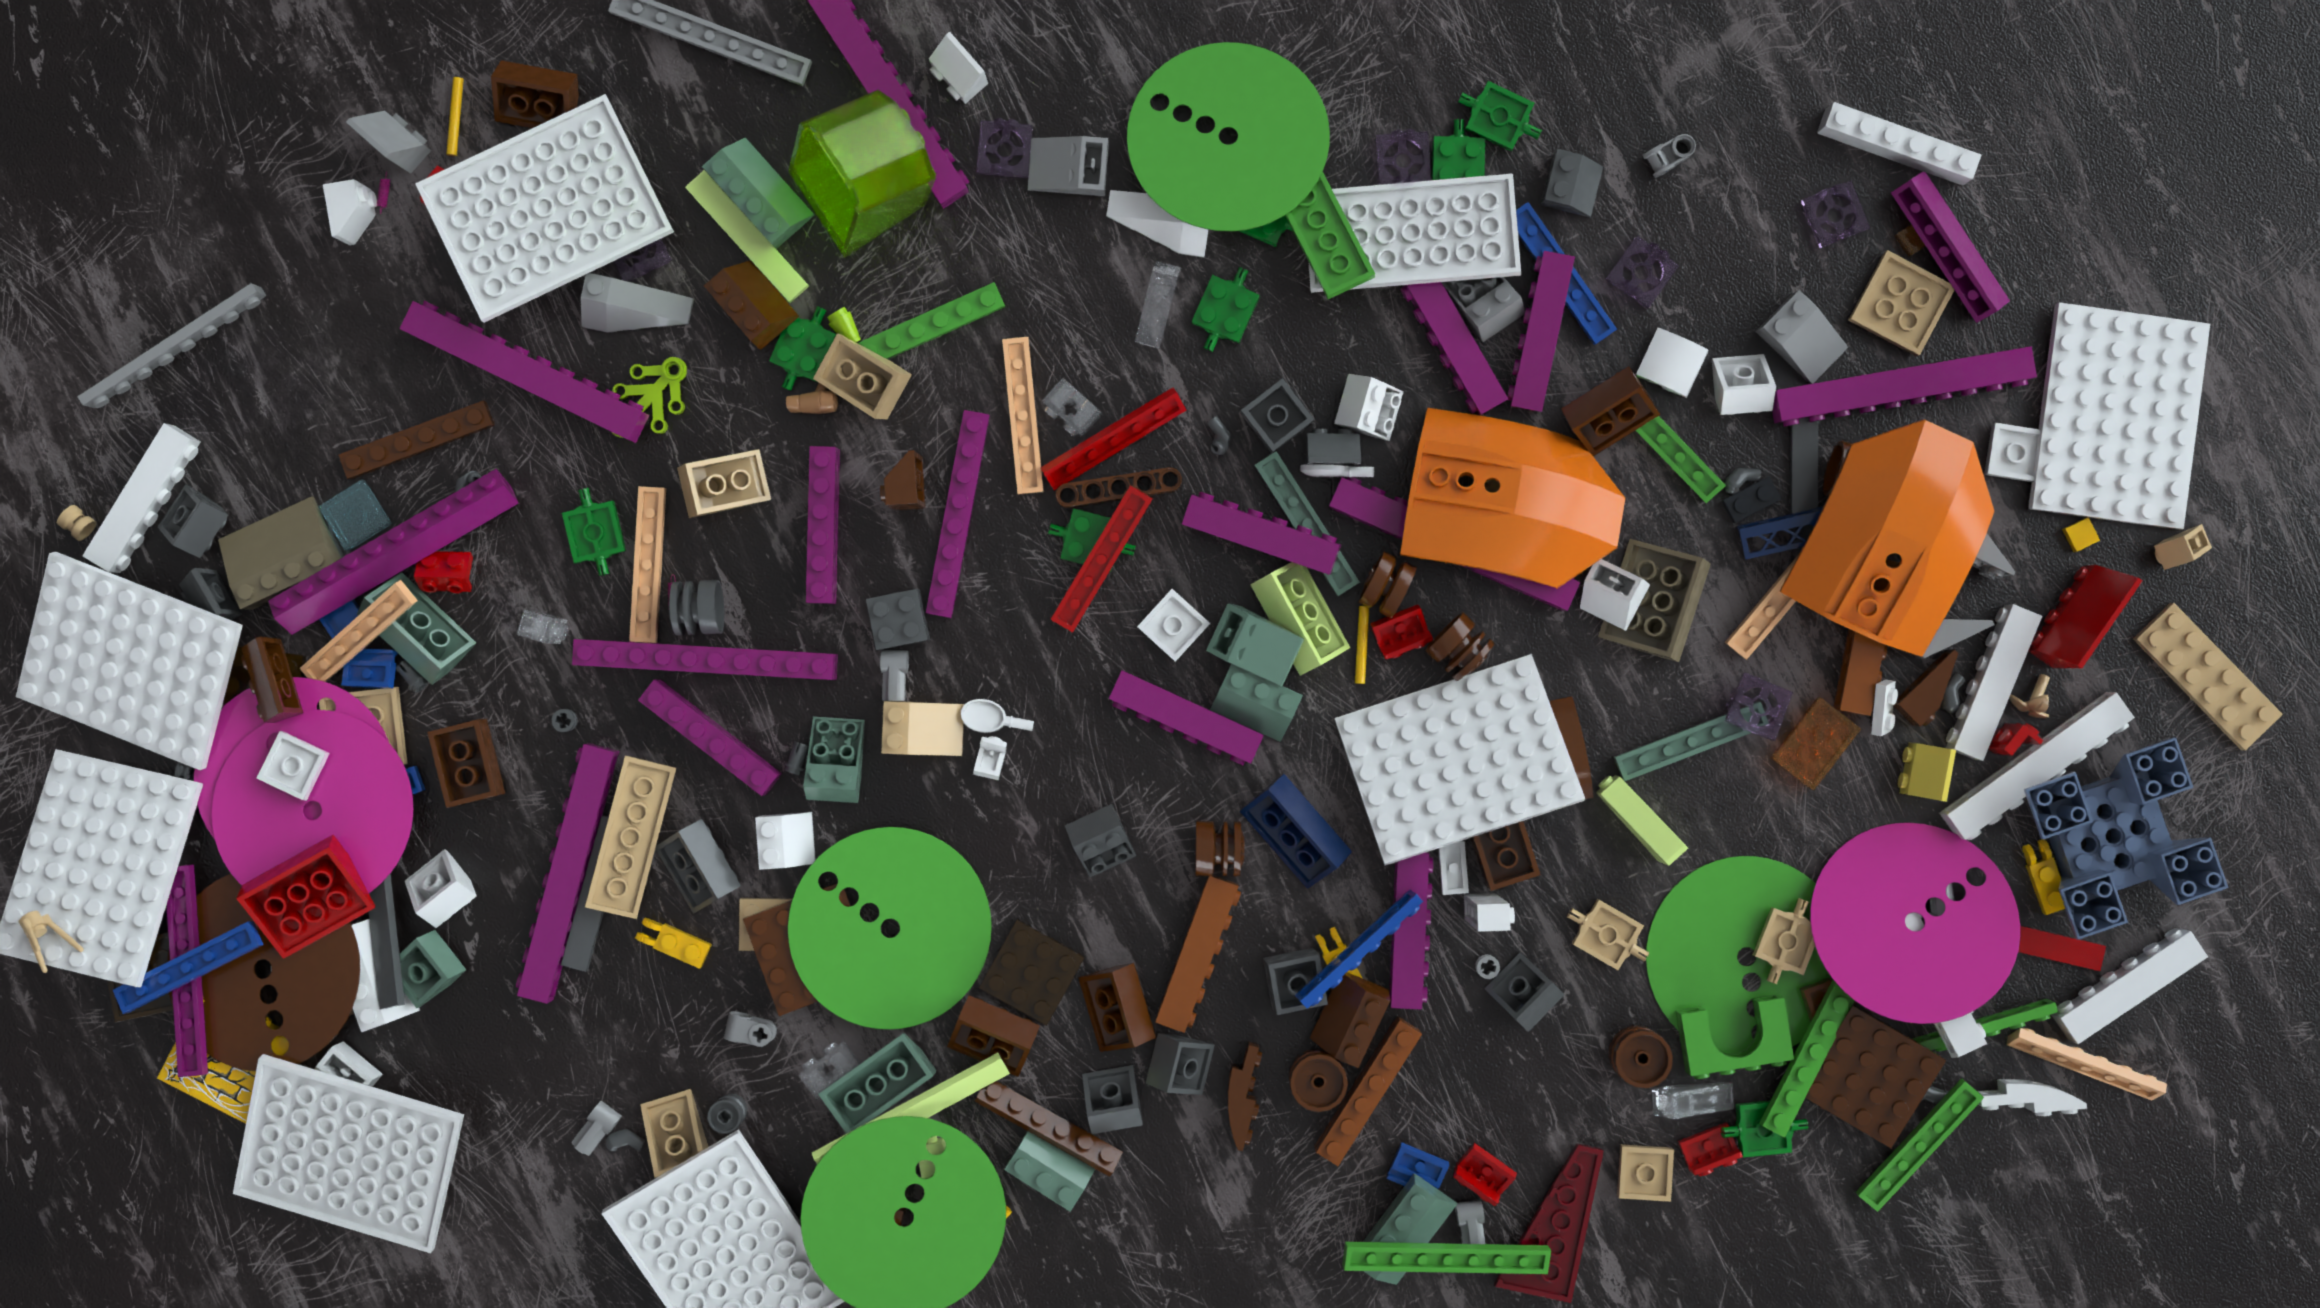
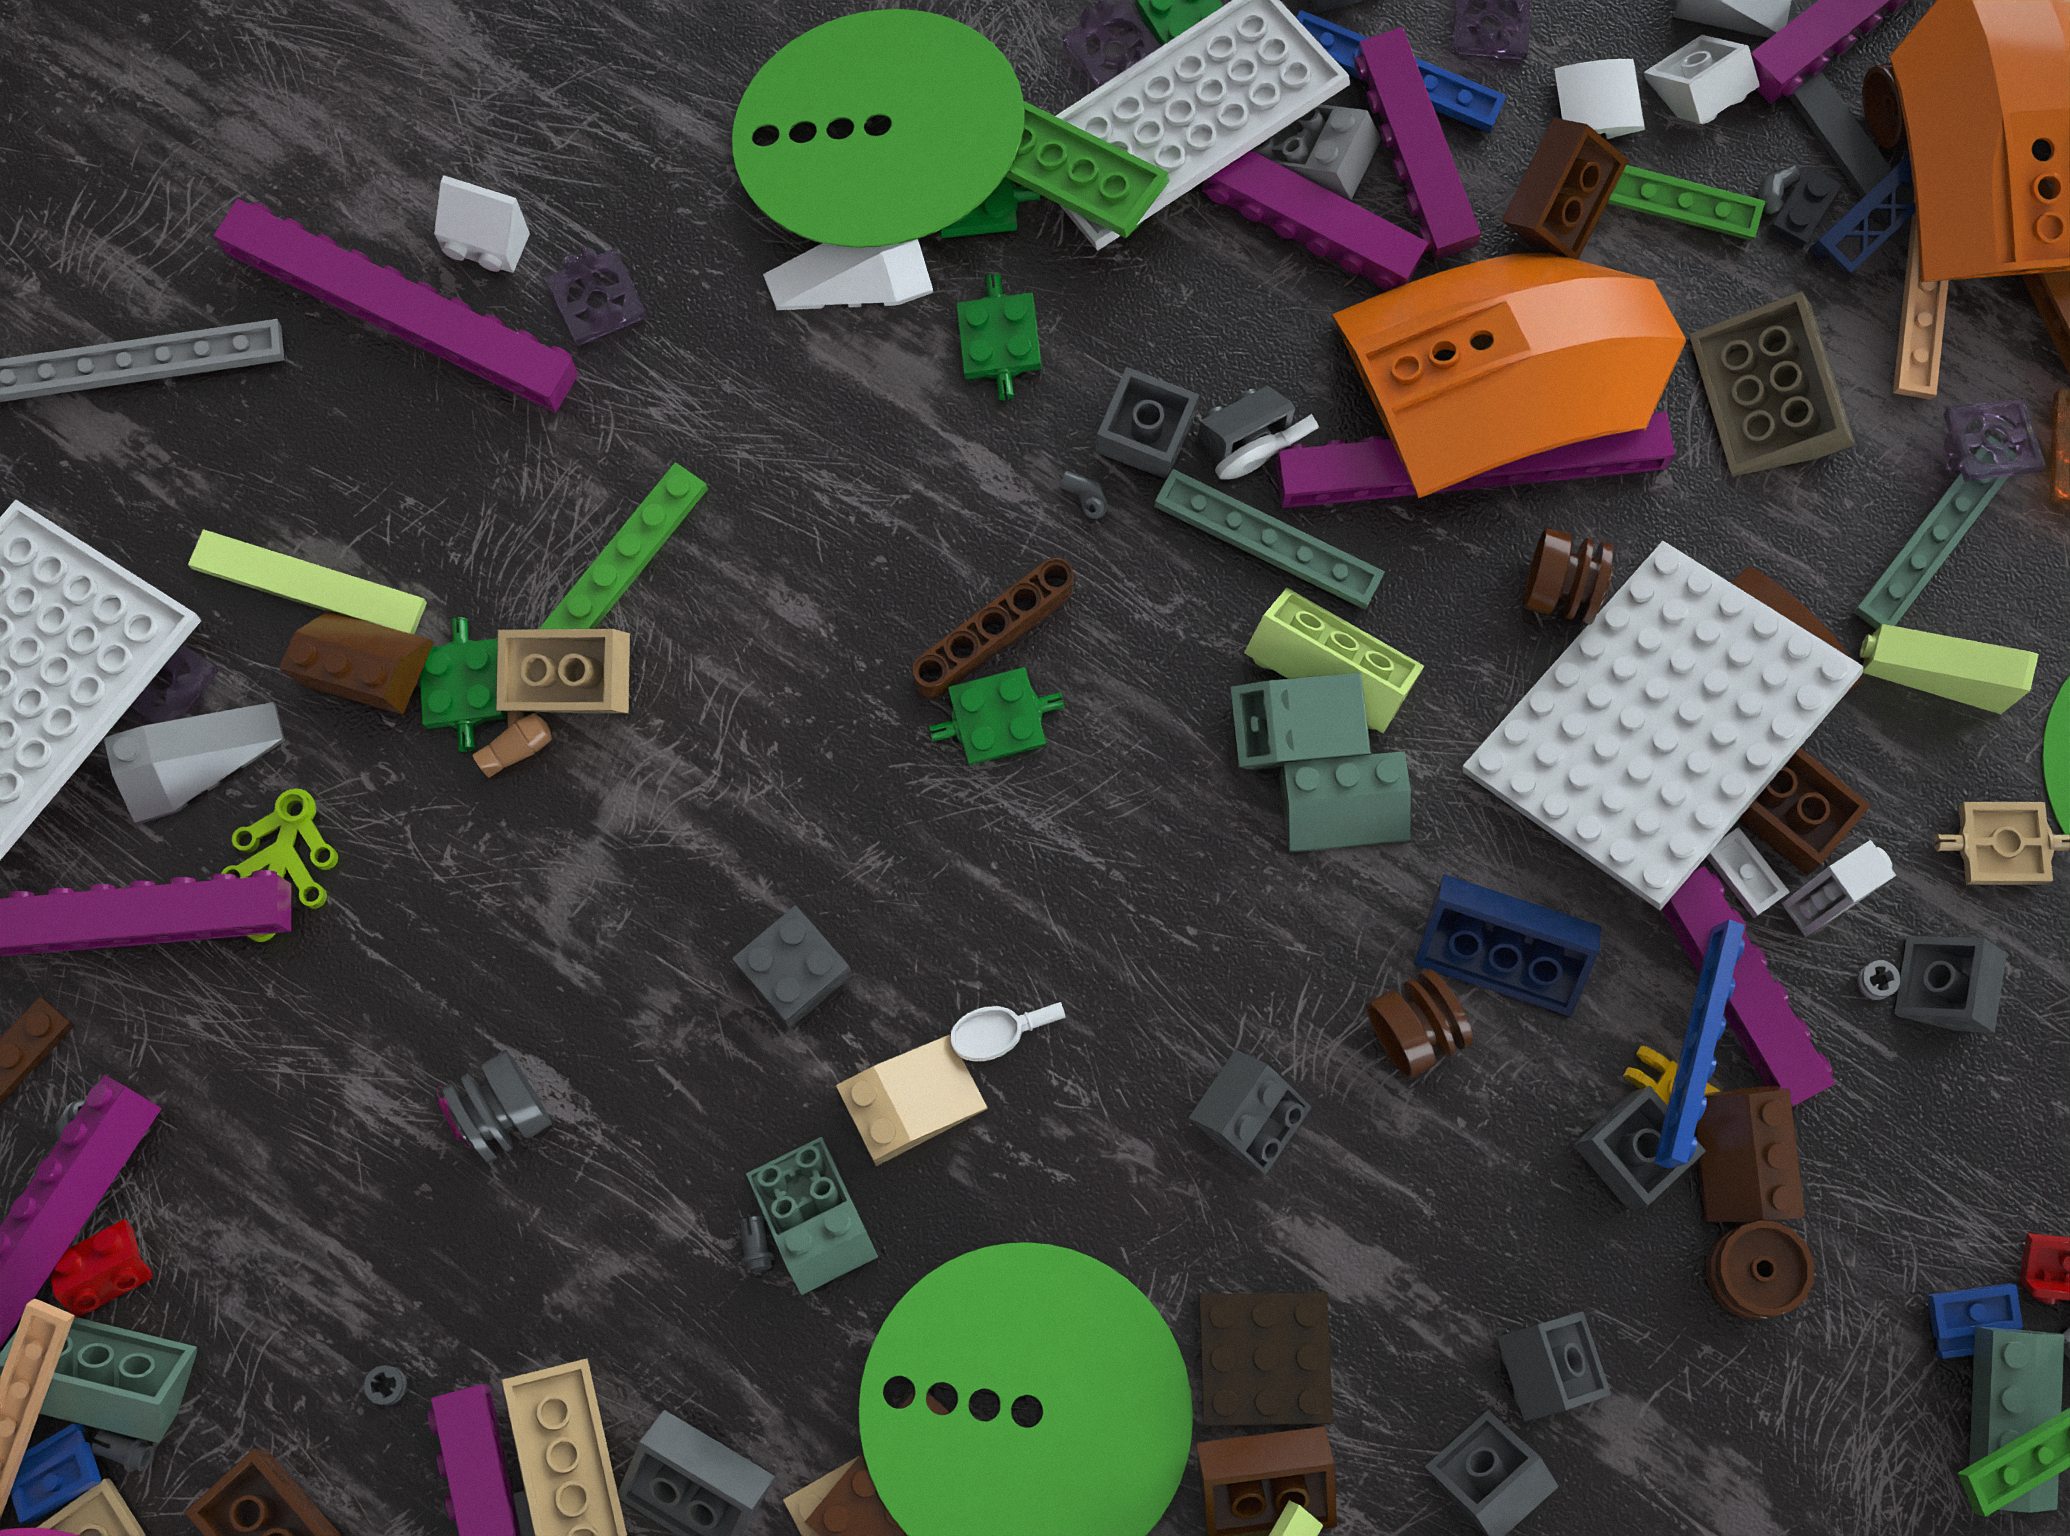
camera: 30 degrees left, 15 degrees down
clear brick [517,609,569,644] -> none
green plate [562,488,626,576] -> none
magenta brick [572,639,838,680] -> none
light nougat plate [629,486,666,643] -> none
magenta brick [638,679,782,796] -> none
tan slope [677,449,771,518] -> none
sand green slope [702,138,814,249] -> none
white slope [755,812,815,870] -> none
clear neon green windscreen [788,90,936,258] -> none
magenta brick [806,446,840,604] -> none
lime cone [827,307,861,343] -> none
reddish brown slope [880,450,925,510] -> none
light grey piece [880,650,909,701] -> none
magenta plate [926,410,990,618] -> none
white bracket [973,736,1007,780] -> none
light nougat plate [1002,337,1044,495] -> none
light grey slope [1028,136,1109,196] -> none
red plate [1041,387,1186,491] -> none
clear brick [1042,378,1102,438] -> none
red plate [1051,485,1153,633] -> none
reddish brown slope [1078,963,1156,1052] -> none
magenta brick [1109,670,1264,766] -> none
clear slope [1135,261,1181,349] -> none
white plate [1137,589,1210,662] -> none
dark orange brick [1155,875,1241,1033] -> none
magenta brick [1182,492,1341,575] -> none
reddish brown slope [1227,1041,1262,1151] -> none
dark orange brick [1314,1016,1422,1166] -> none
white slope [1334,374,1404,441] -> none
yellow bar [1355,606,1369,684] -> none
reddish brown wheel [1358,551,1417,618] -> none
red bracket [1370,604,1433,659] -> none
white slope [1580,559,1650,631] -> none

